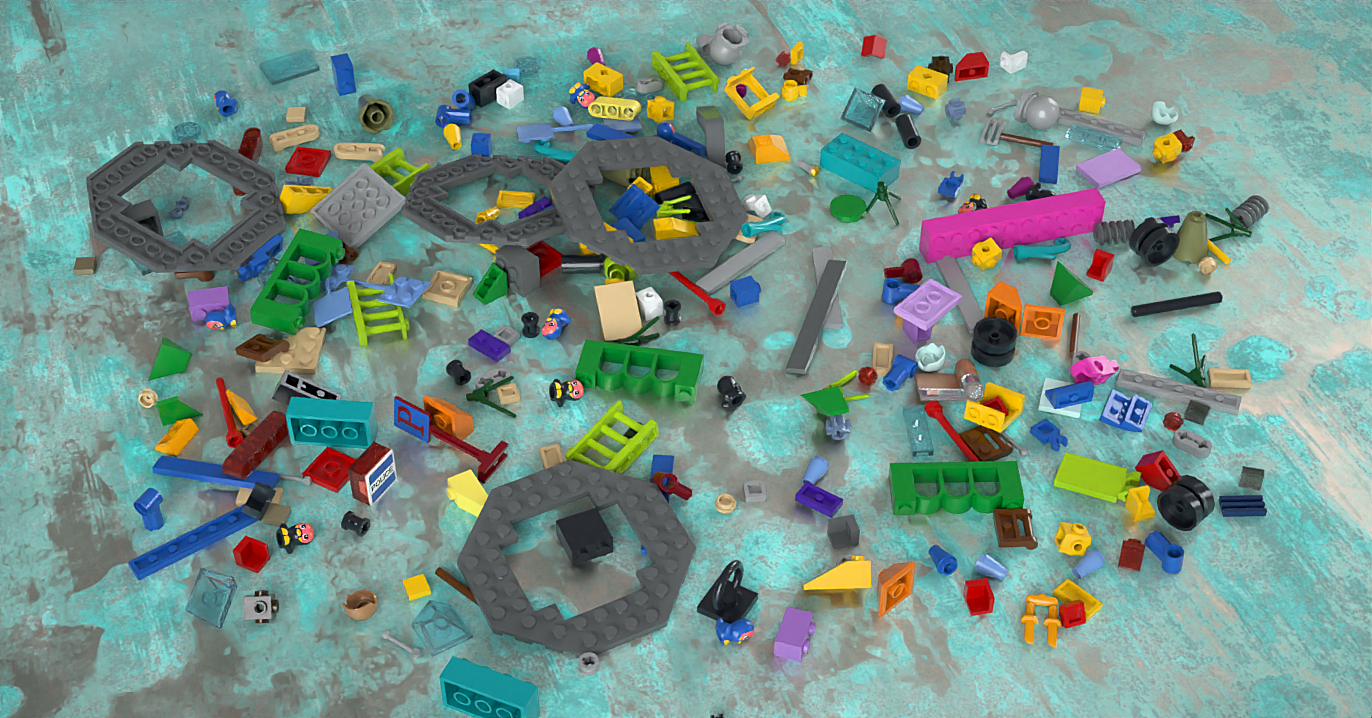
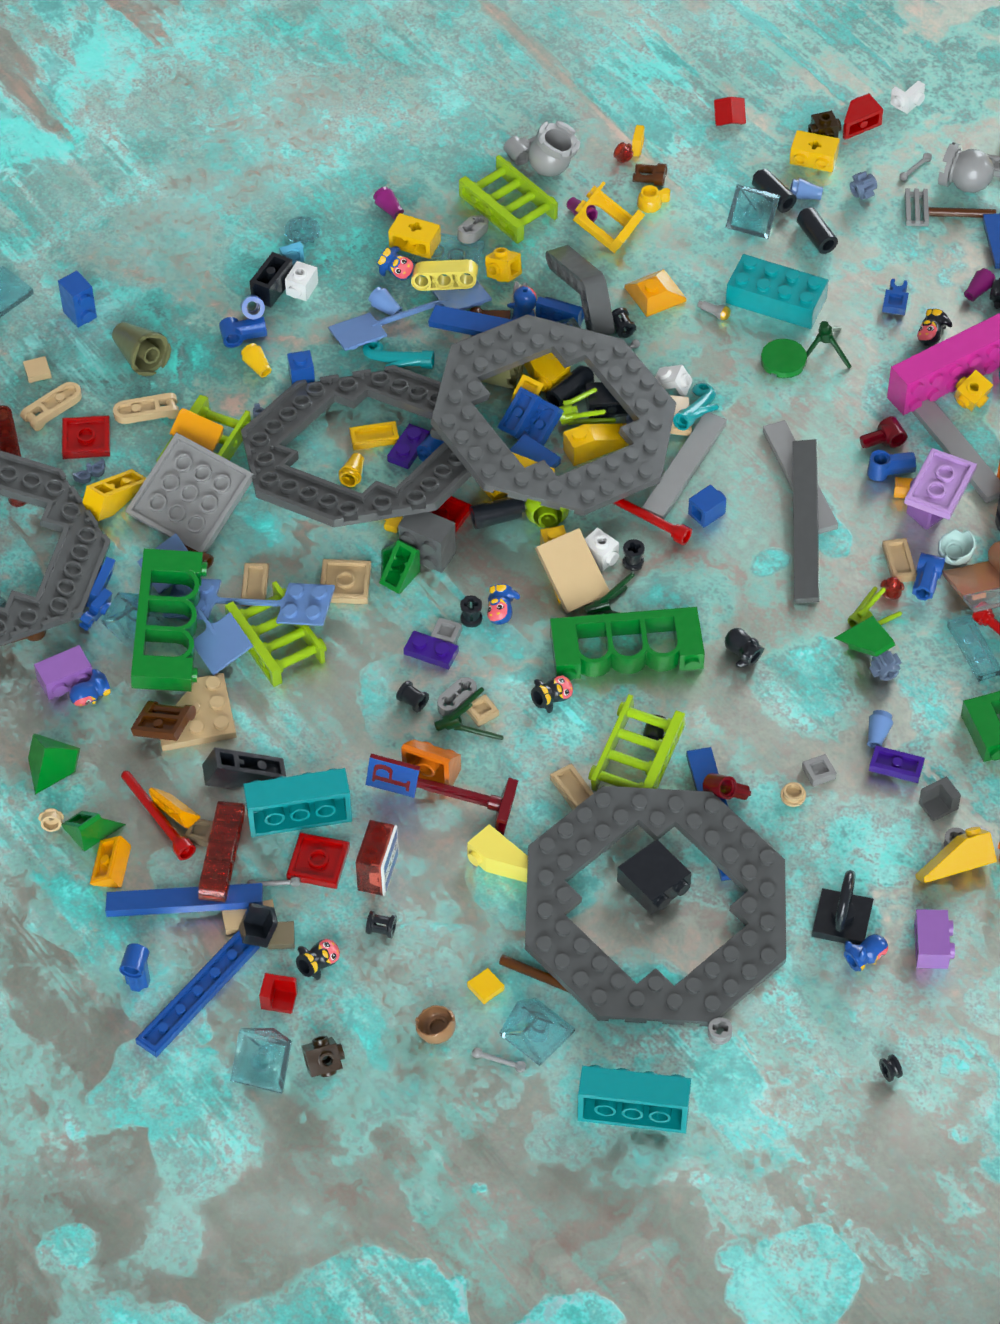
camera: 15 degrees left, 10 degrees up
none -> light orange slope [170,408,224,452]

